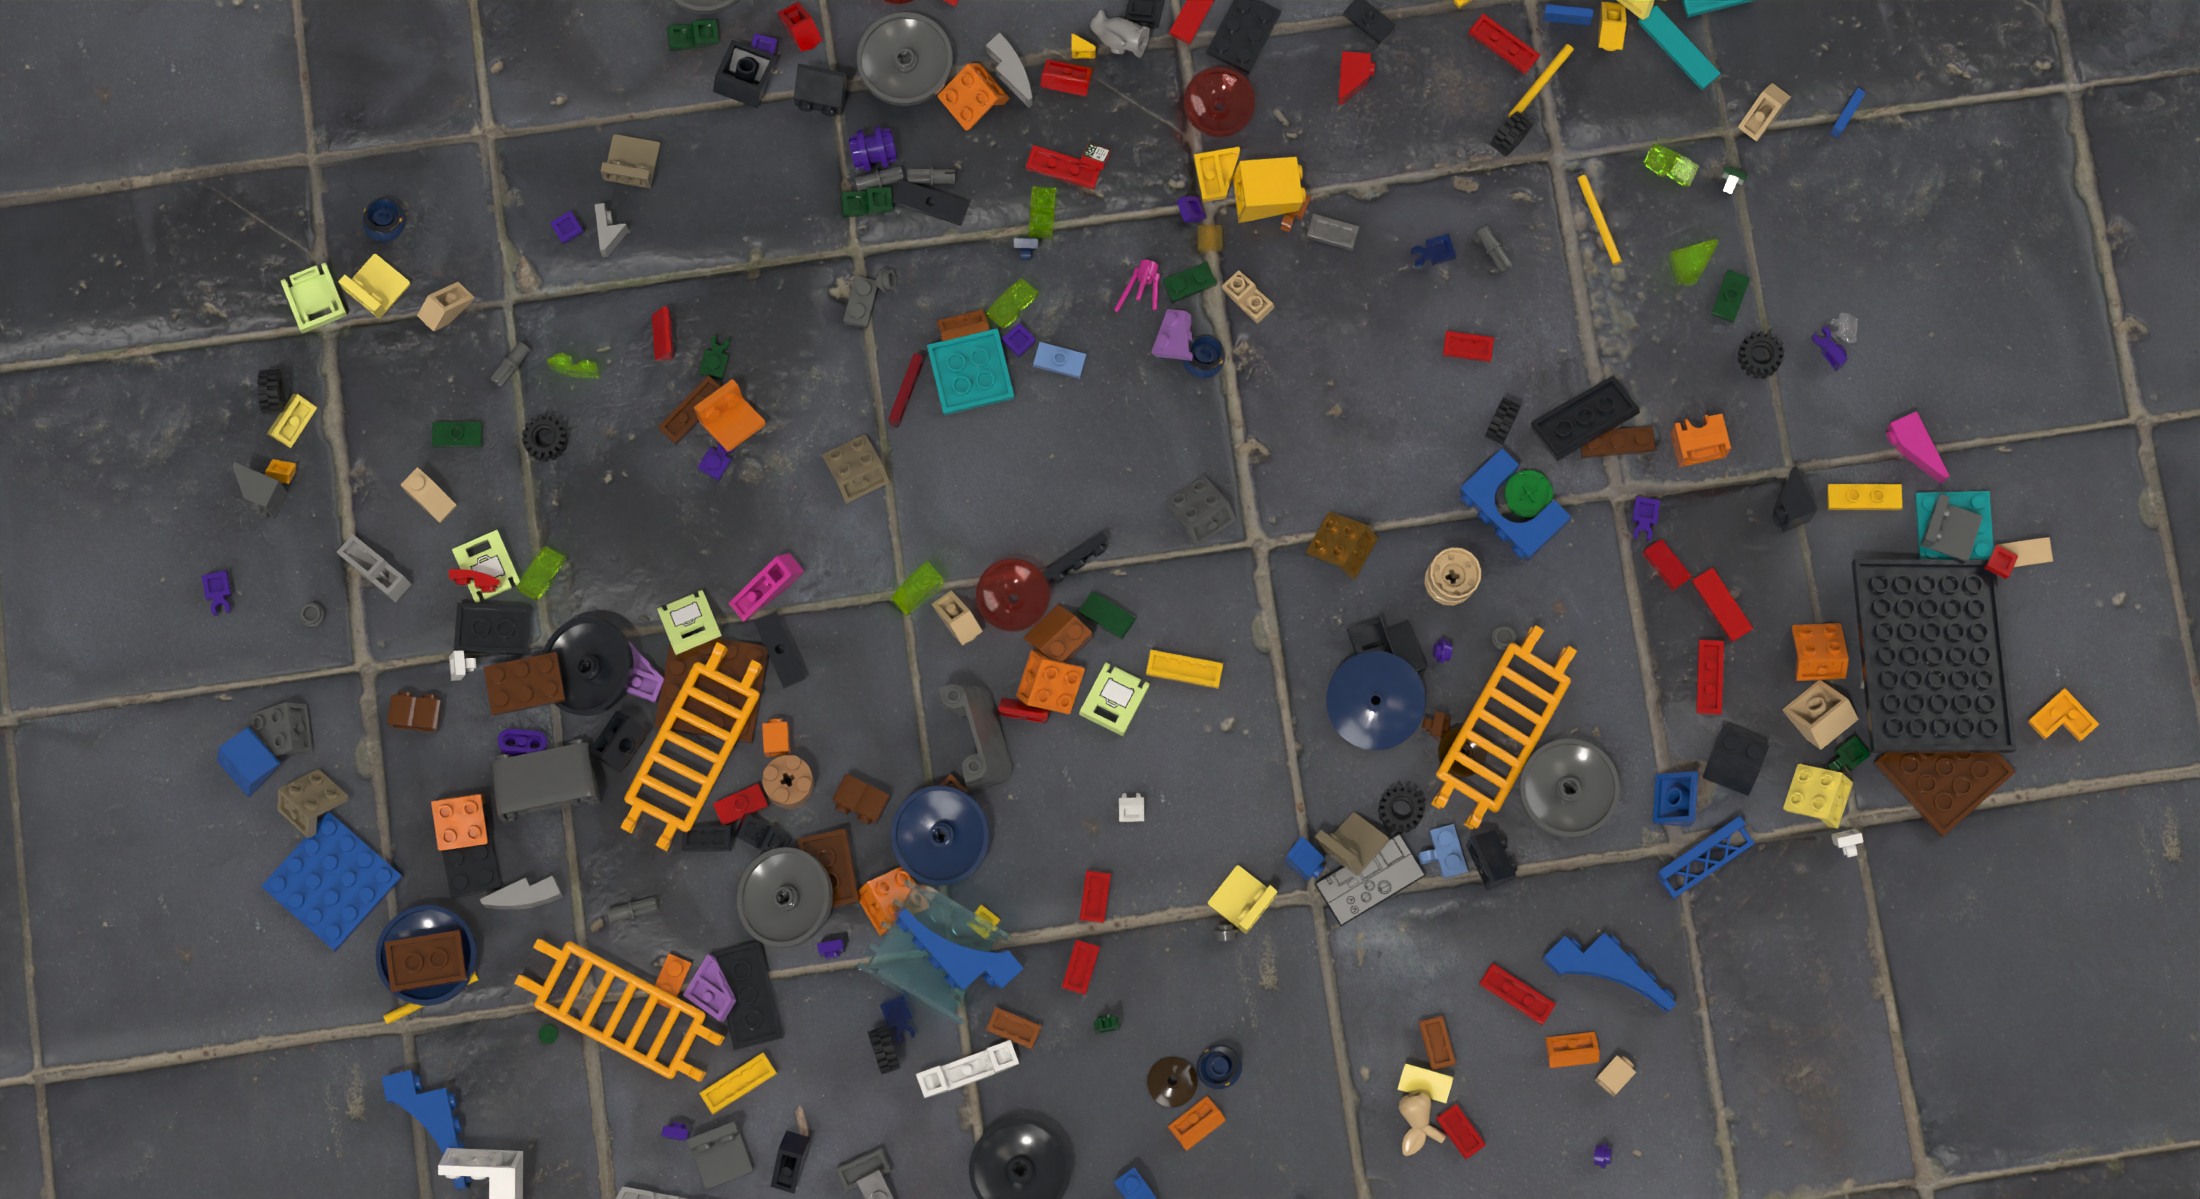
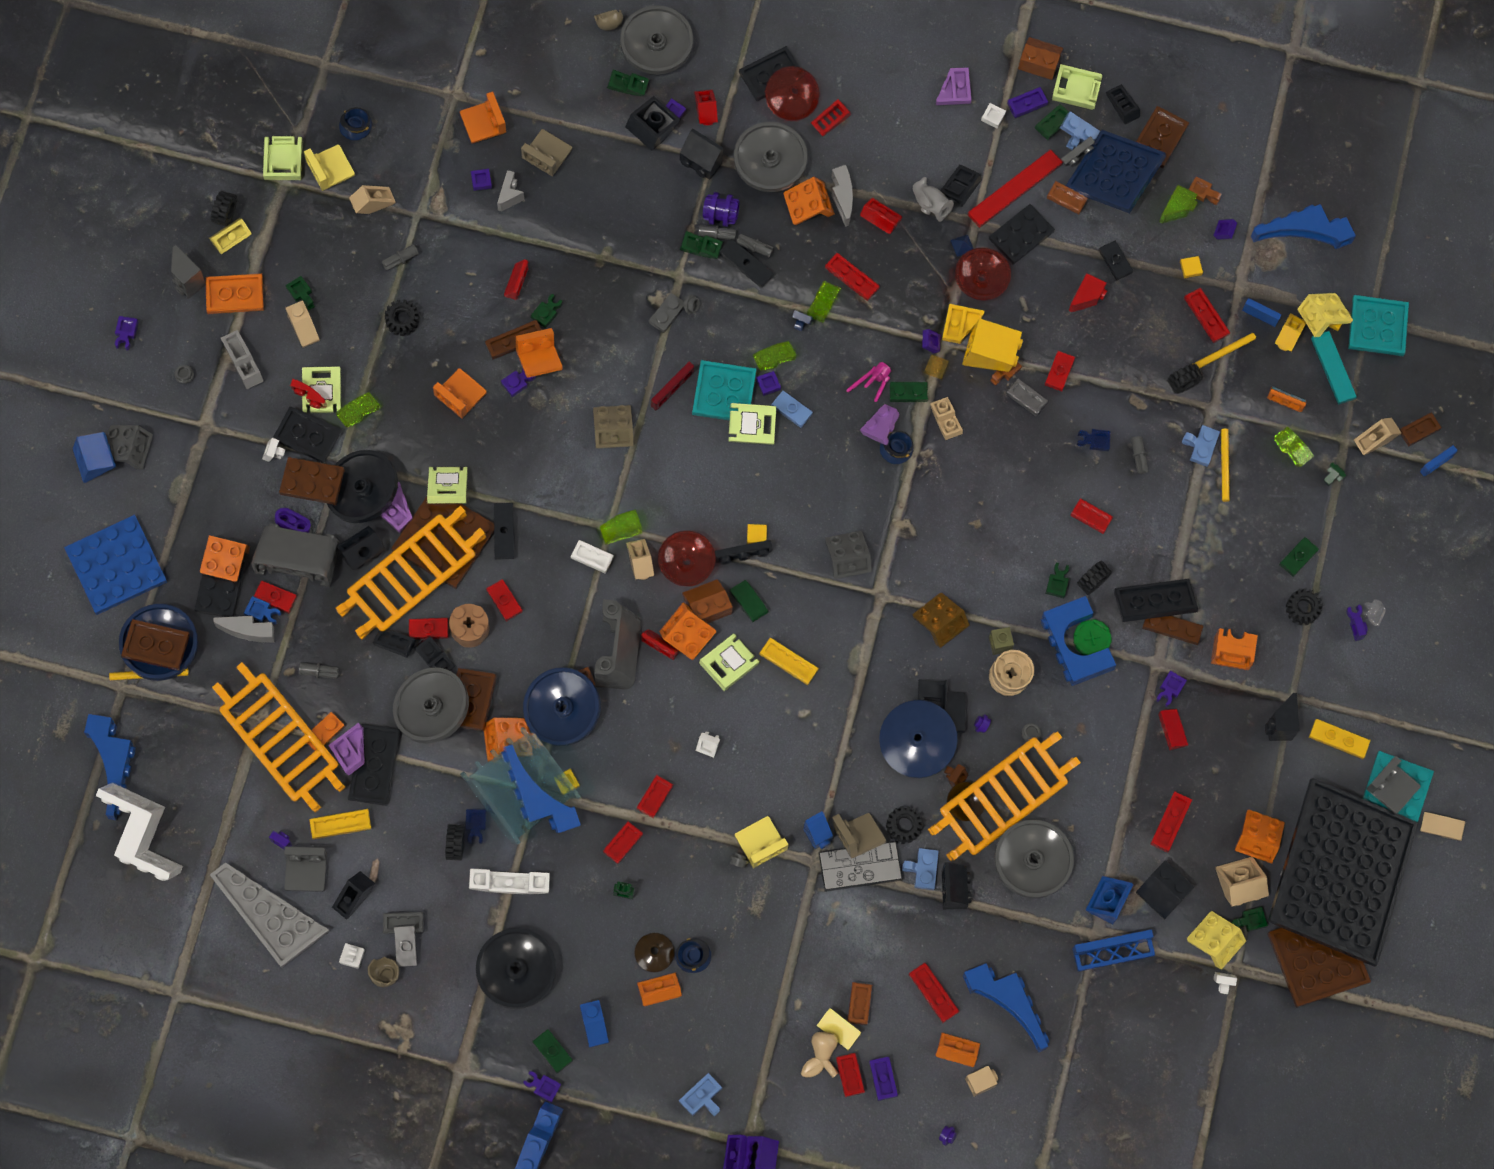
camera: 15 degrees right, 5 degrees down
light orange plate [265,459,296,484] -> none
dark tan bracket [277,769,348,838] -> none
reddish brown brick [387,691,443,733] -> none
dark green plate [432,422,483,448] -> none
dark green piece [538,1024,558,1044] -> none
clear neon green slope [547,353,600,379] -> none
dark pink slope [729,553,805,622] -> none
orange brick [762,719,790,757] -> none
dark purple plate [817,939,845,960] -> none
reddish brown brick [832,774,891,826] -> none
dark orange plate [936,309,989,341] -> none
dark orange plate [986,1007,1042,1050] -> none
yellow slope [1072,34,1096,59] -> none
tile [1080,142,1111,170] -> none
clear neon green slope [1668,239,1718,286] -> none
red tile [1691,567,1753,643] -> none
dark pink slope [1886,411,1949,484] -> none
red plate [1984,545,2018,579] -> none
light orange plate [2028,688,2099,742] -> none
none -> orange tile [206,274,264,314]
none -> blue plate [244,596,281,625]
none -> red plate [254,581,297,614]
none -> dark green plate [285,276,315,311]
none -> orange bracket [433,368,487,418]
none -> orange bracket [460,92,506,143]
none -> red plate [486,579,523,622]
none -> white plate [571,540,614,574]
none -> yellowish green container [728,403,776,445]
none -> yellow tile [747,524,767,544]
none -> dark purple plate [869,1057,898,1101]
none -> dark blue slope [951,235,974,257]
none -> olive brick [989,627,1014,655]
none -> red plate [1045,351,1075,392]
none -> dark green plate [1045,563,1069,598]
none -> medium blue plate [1182,425,1220,467]
none -> orange slope [1267,387,1306,412]
none -> reddish brown plate [1400,412,1442,447]

